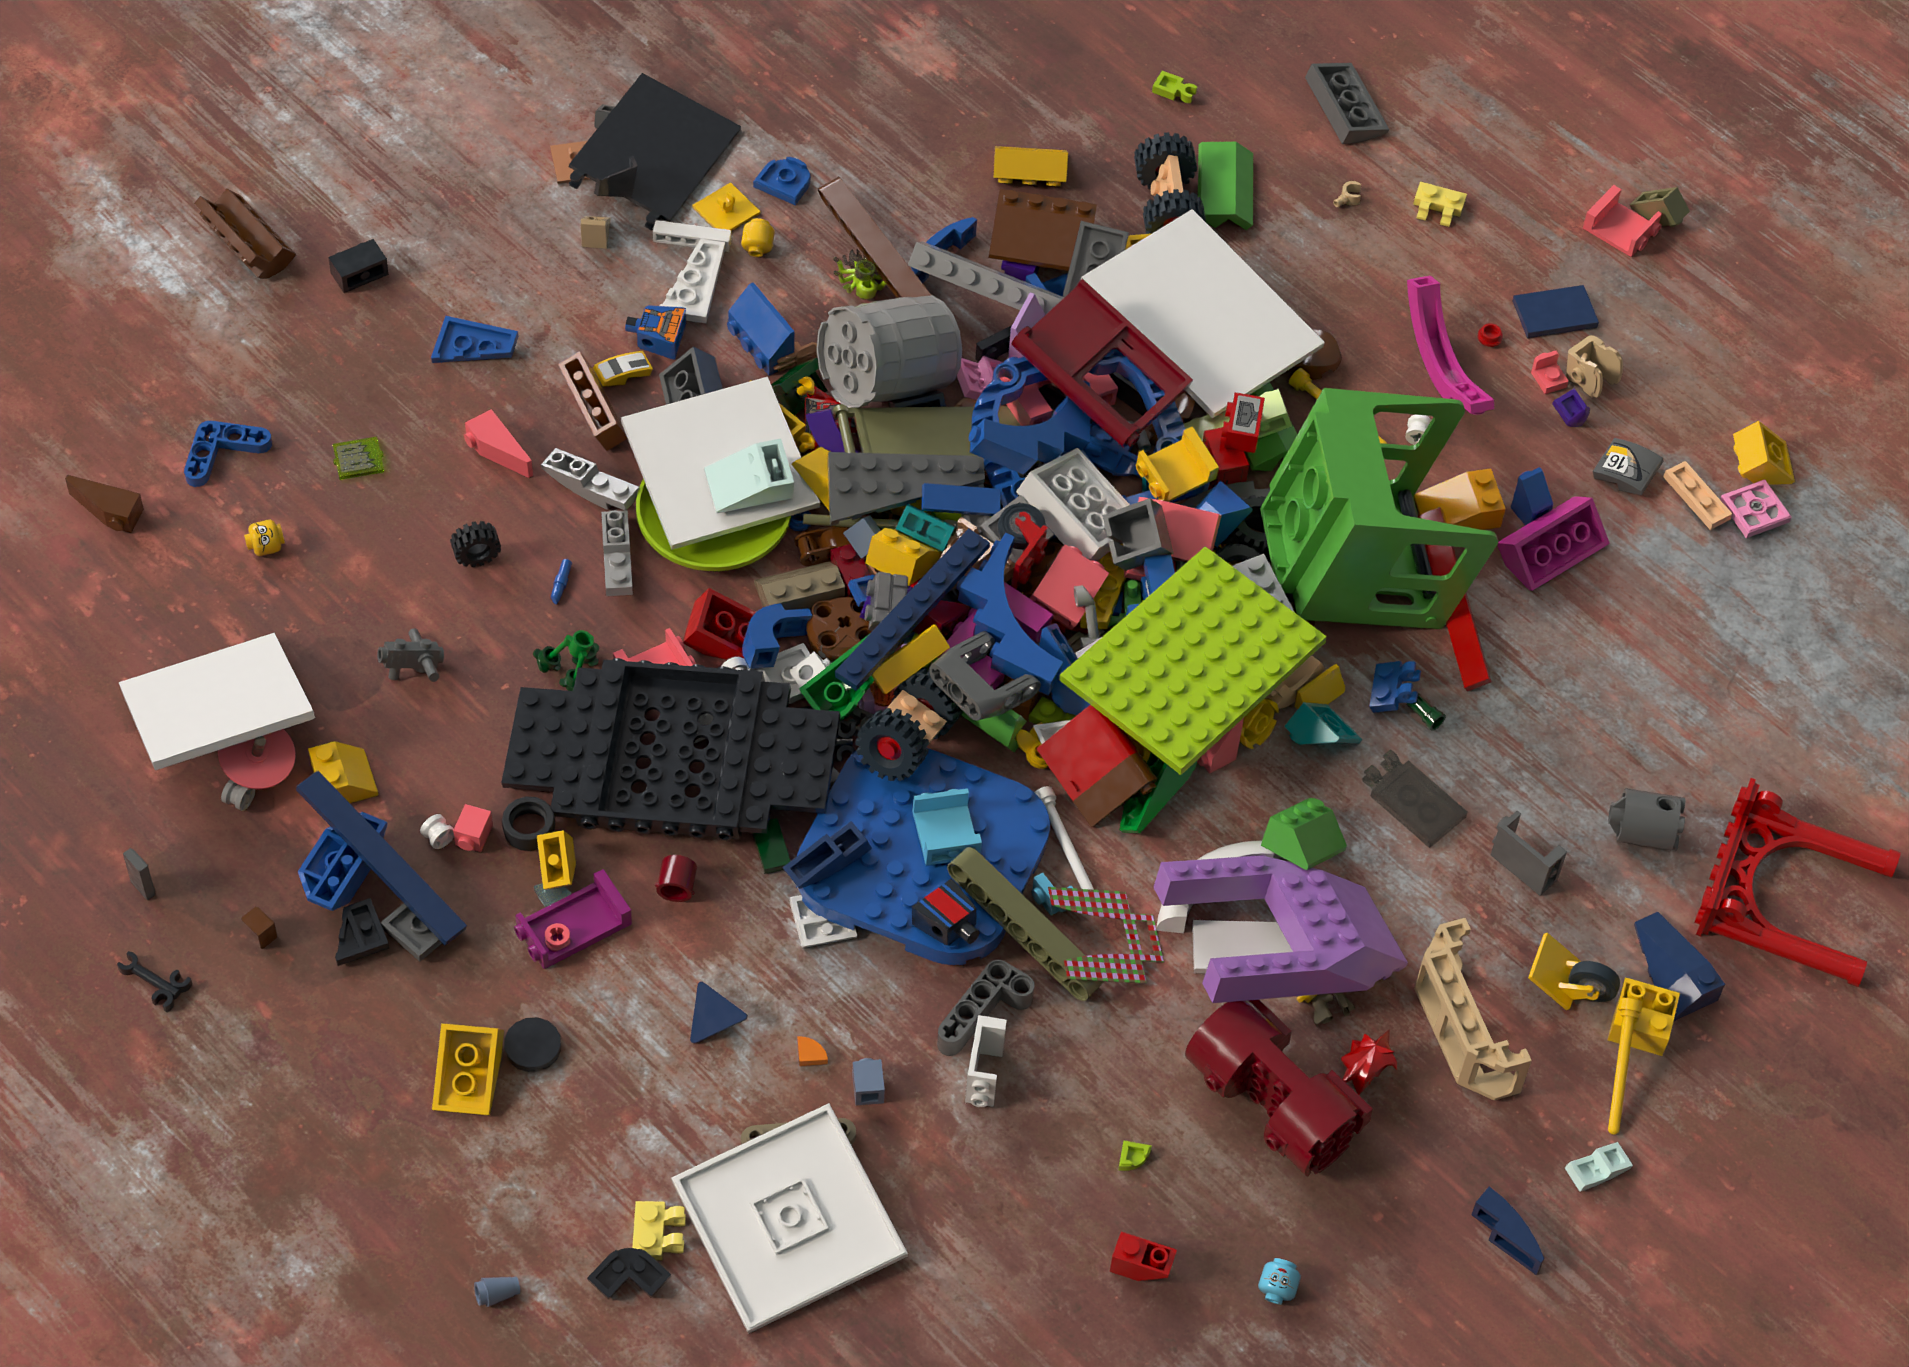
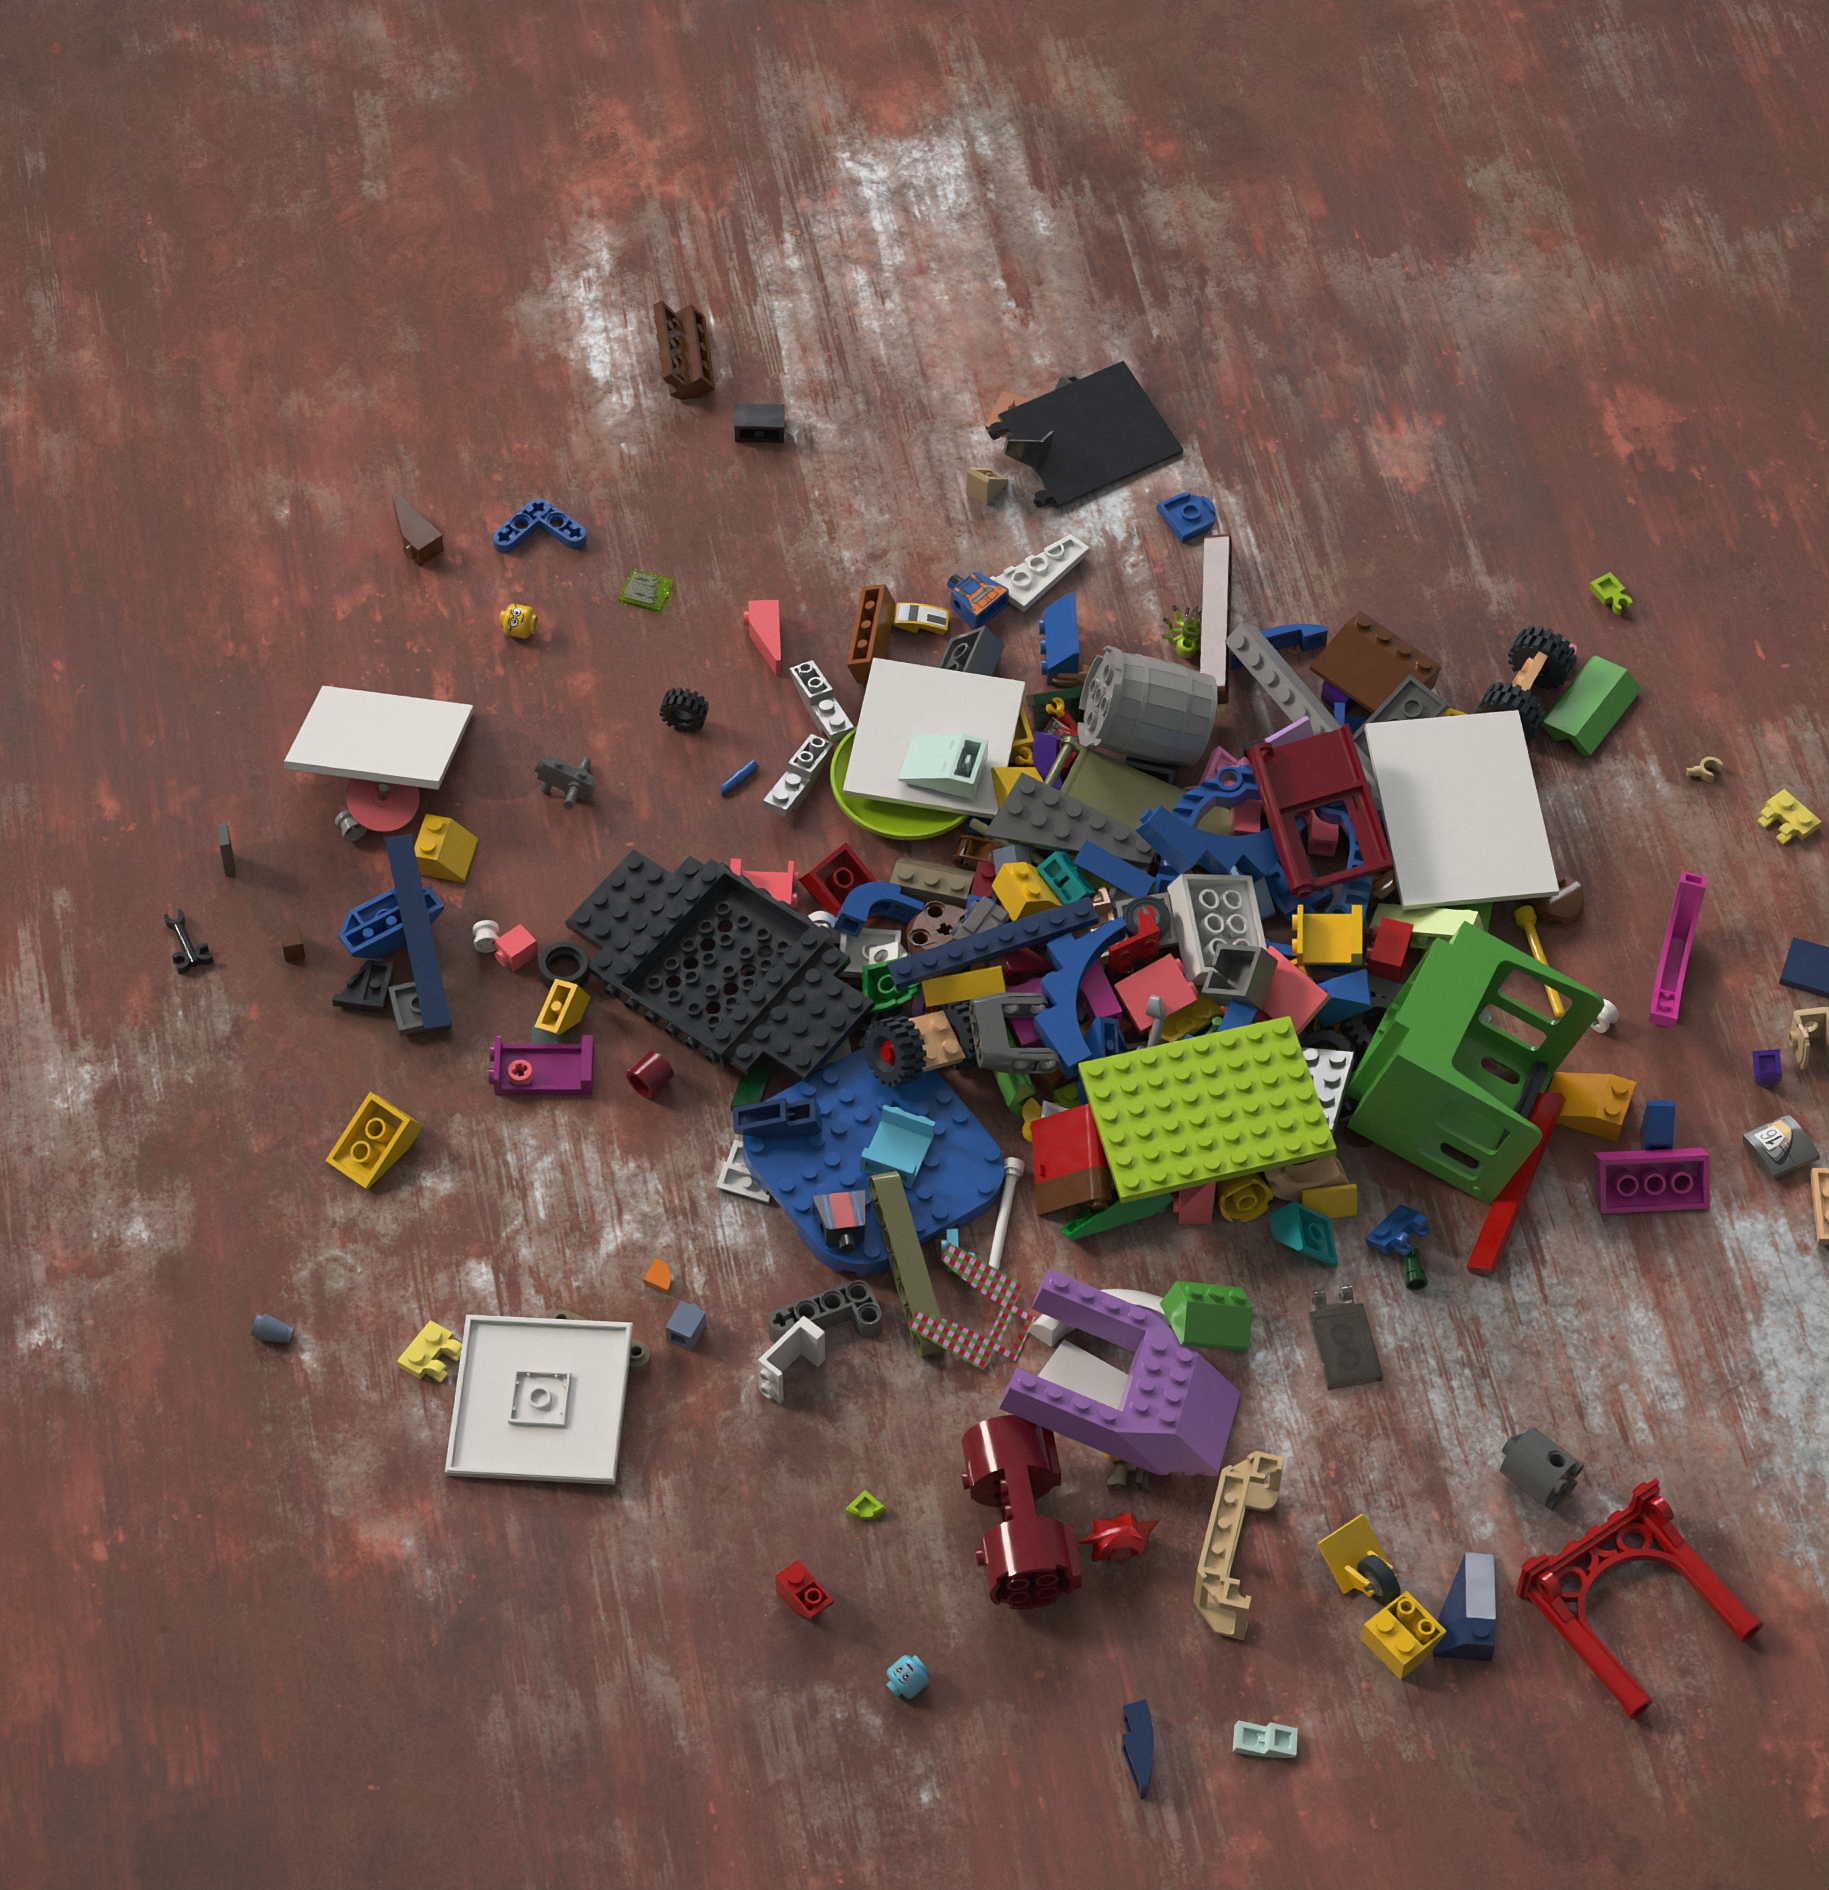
camera: 35 degrees right, 0 degrees up
blue wing [431,316,519,363] -> none
black tile [504,1017,561,1072] -> none
plant [533,630,600,691] -> none
black plate [587,1248,671,1300] -> none
white piece [653,220,731,252] -> none
dark blue piece [690,982,748,1044] -> none
yellow piece [692,182,761,231] -> none
yellow head [741,218,775,257] -> none
yellow slope [993,146,1068,186] -> none
brick [1221,392,1265,453] -> none
dark grey slope [1305,63,1389,144] -> none
red plate [1477,323,1503,347] -> none
dark grey panel [1491,811,1567,896] -> none
coral bracket [1531,351,1569,394] -> none
yellow piece [1608,998,1643,1135] -> none

